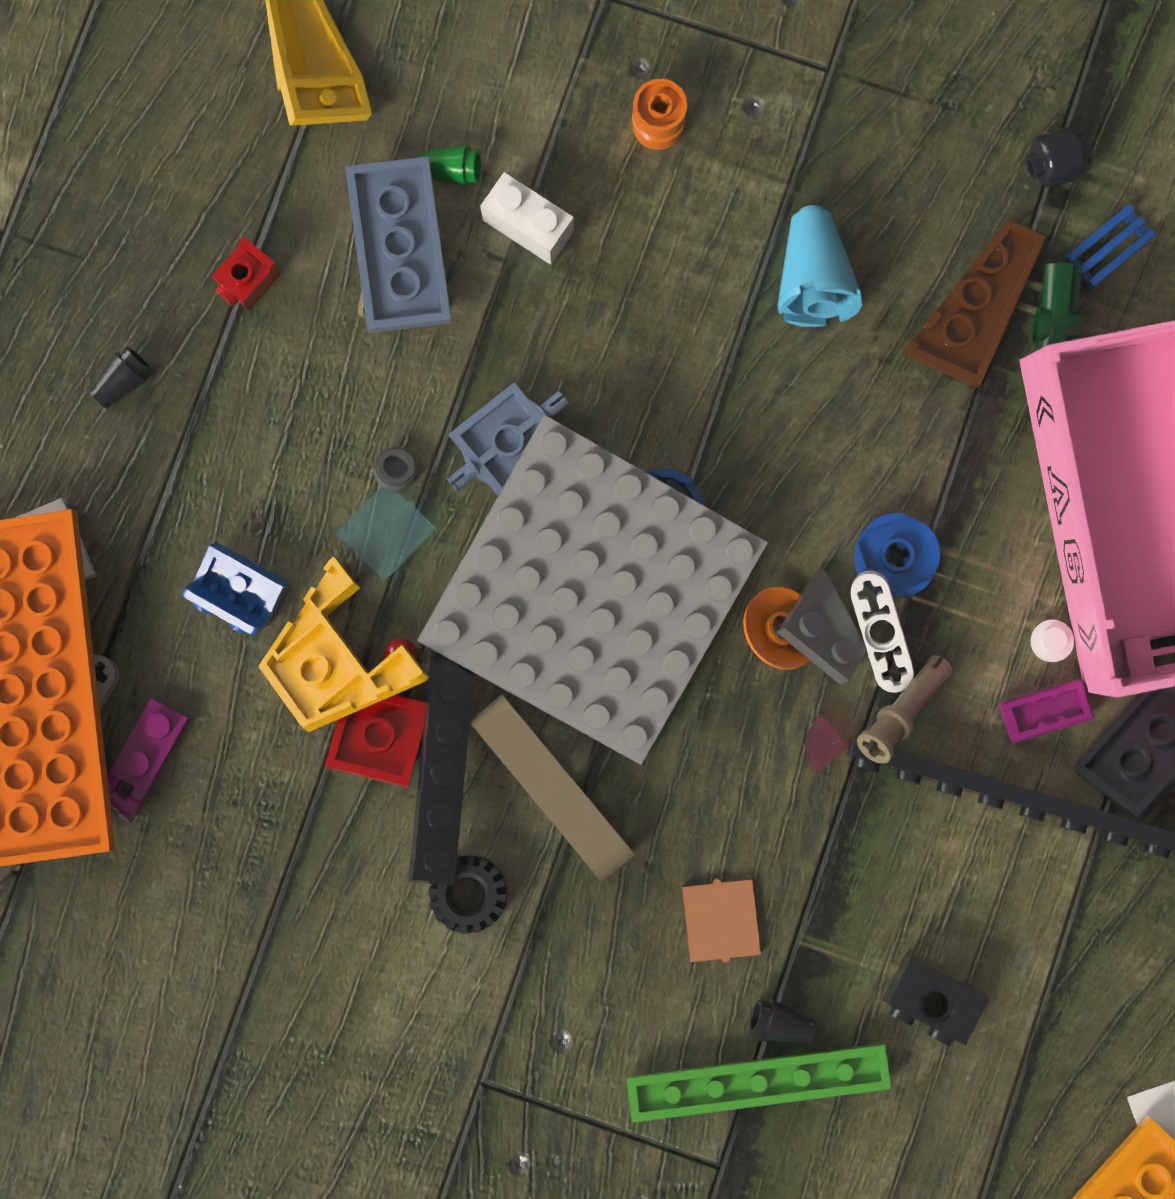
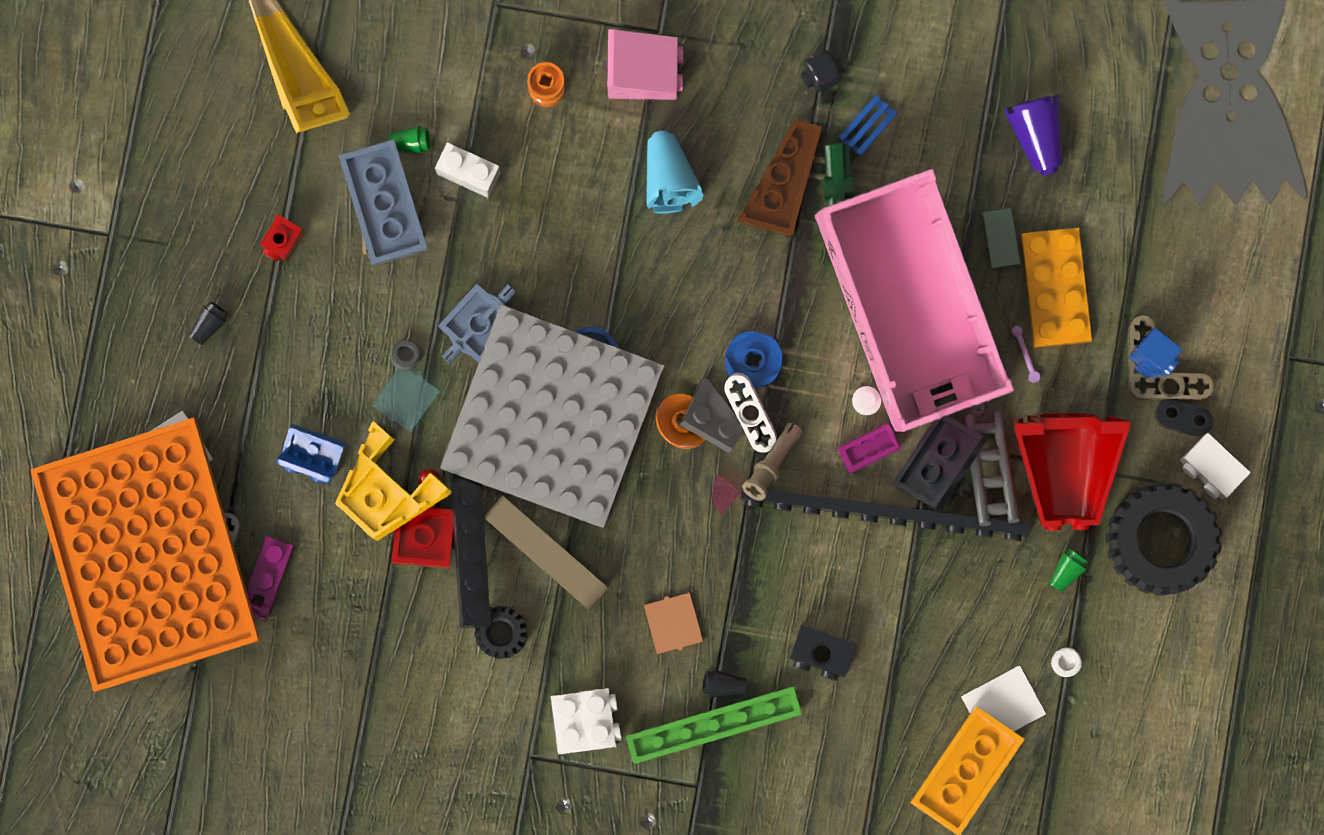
camera: 10 degrees left, 0 degrees up
none -> white plate [551,688,621,754]
none -> bright pink slope [607,30,683,100]

